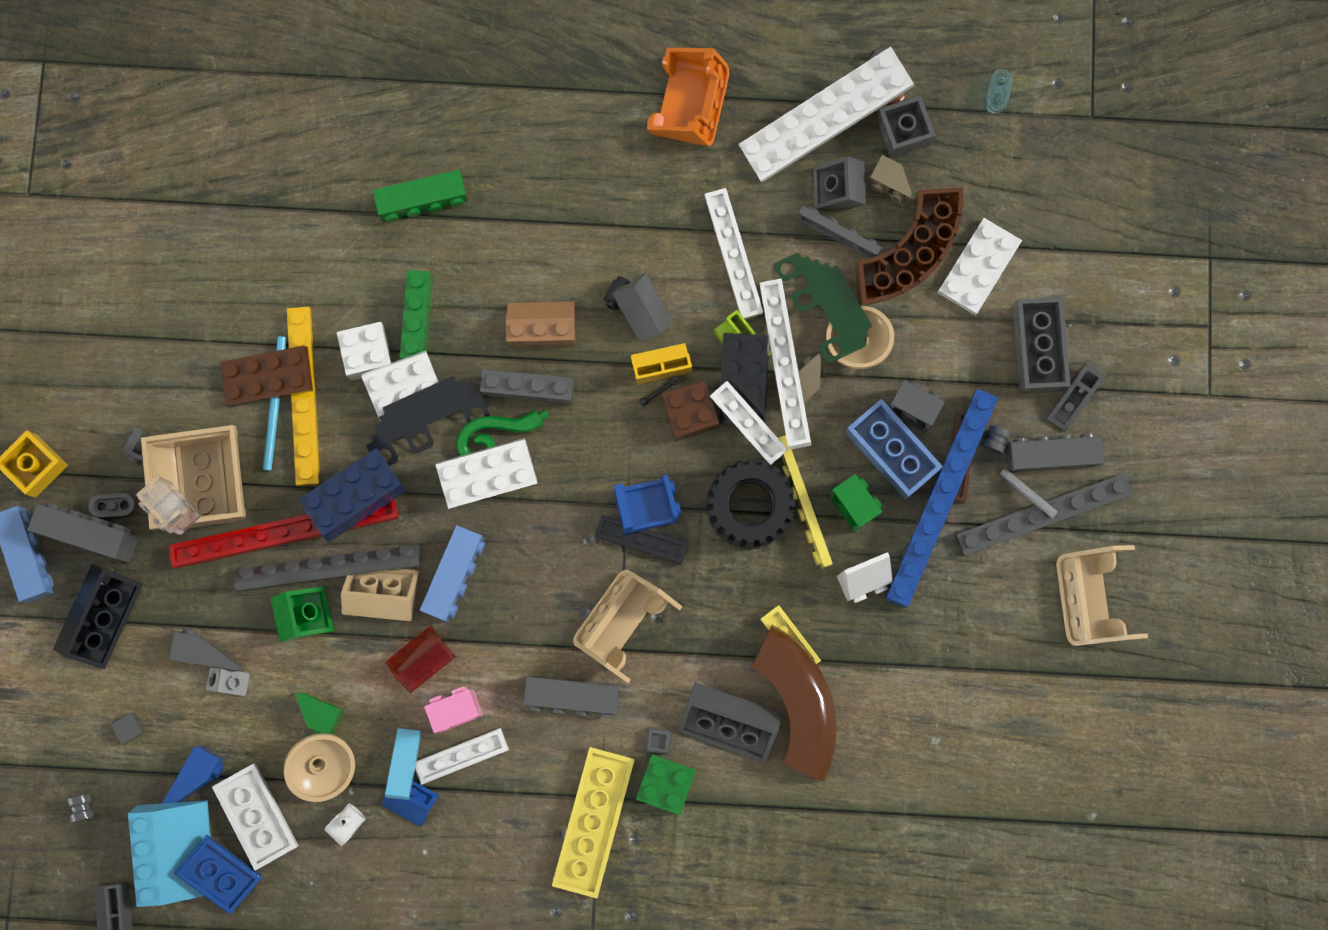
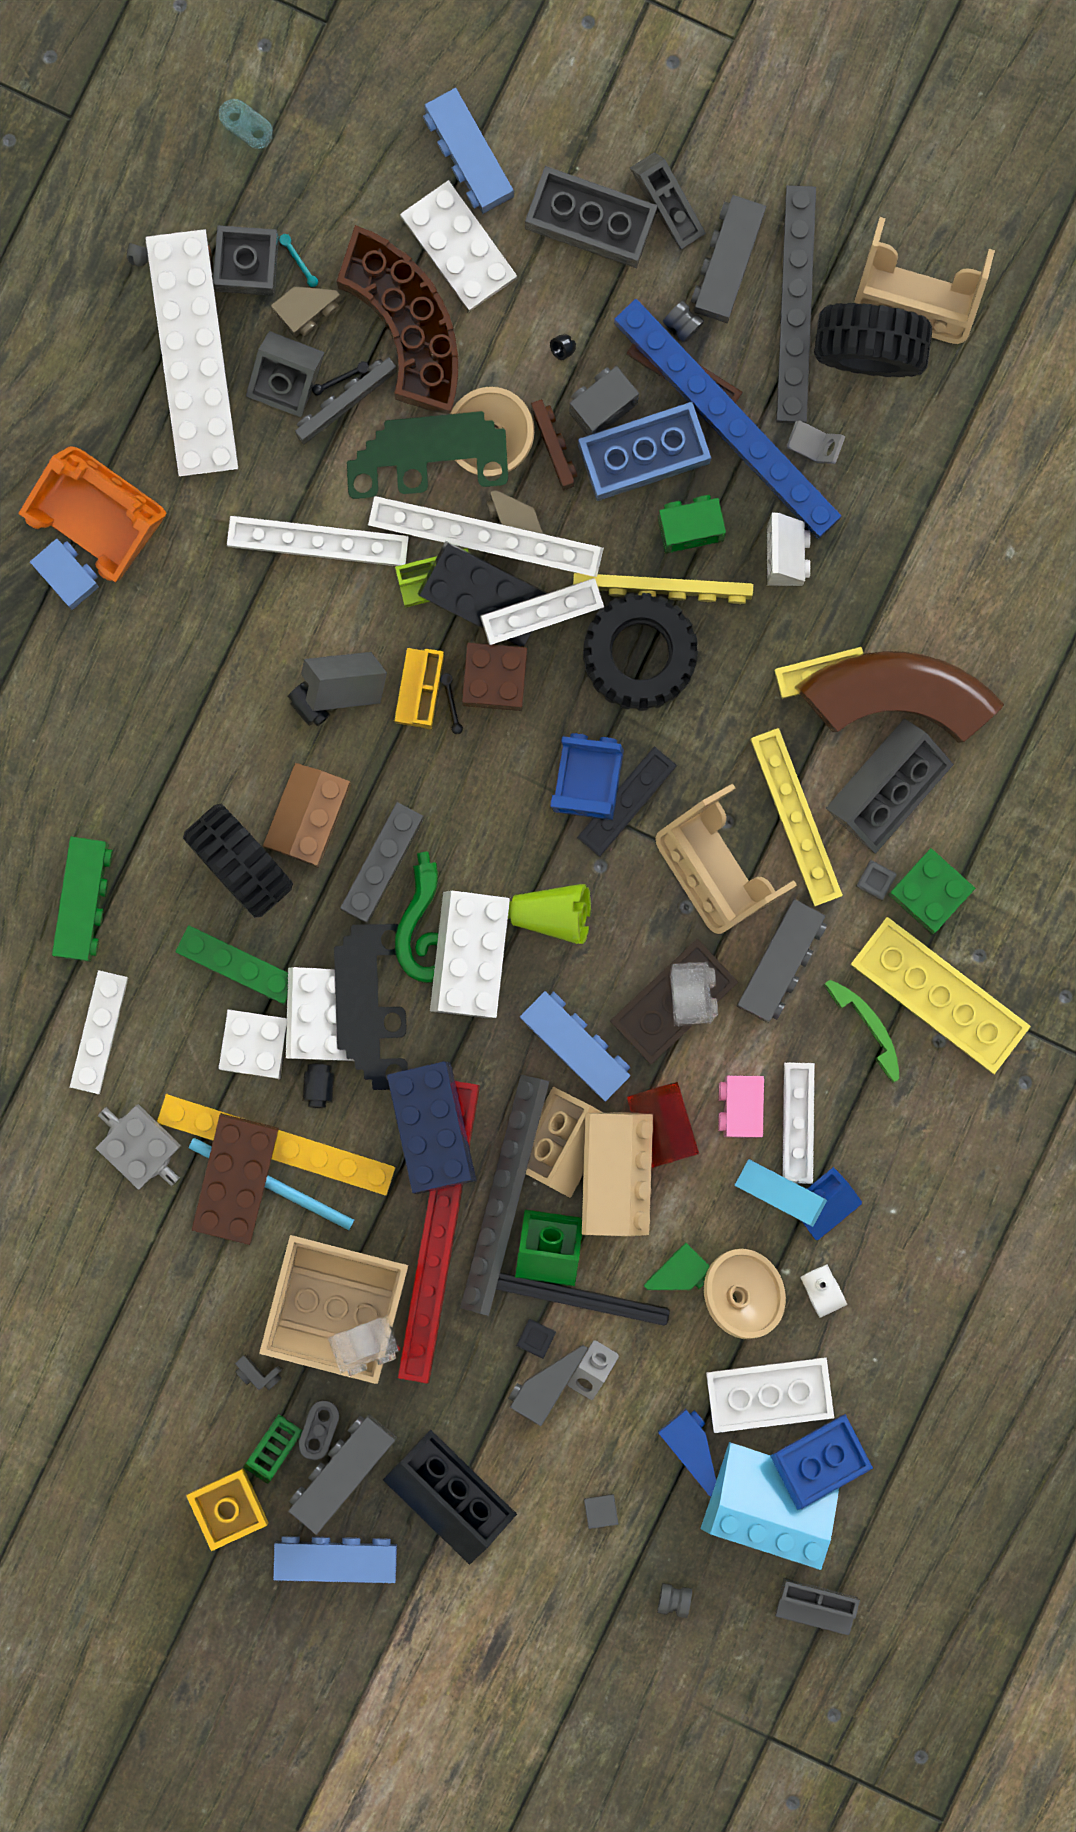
camera: 70 degrees left, 5 degrees up
light grey bar [1000,468,1058,519] -> none
none -> medium blue brick [30,539,99,610]
none -> white plate [70,970,128,1094]
none -> light grey plate [96,1104,181,1190]
none -> black tyre [183,804,293,918]
none -> green slope [243,1414,303,1484]
none -> teal hinge [279,234,318,288]
none -> black brick [302,1064,334,1108]
none -> black hinge [312,361,369,396]
none -> medium blue brick [423,88,514,214]
none -> black axle [496,1272,670,1326]
none -> lime cone [508,884,591,944]
none -> black tile [516,1318,556,1359]
none -> reddish brown plate [531,399,578,491]
none -> black hinge [550,334,576,360]
none -> tan slope [582,1112,653,1236]
none -> dark brown plate [610,939,739,1065]
none -> clear brick [670,961,718,1027]
none -> light yellow plate [750,728,843,907]
none -> light grey bracket [787,421,845,464]
none -> black tyre [814,303,933,377]
none -> bright green slope [823,980,899,1083]

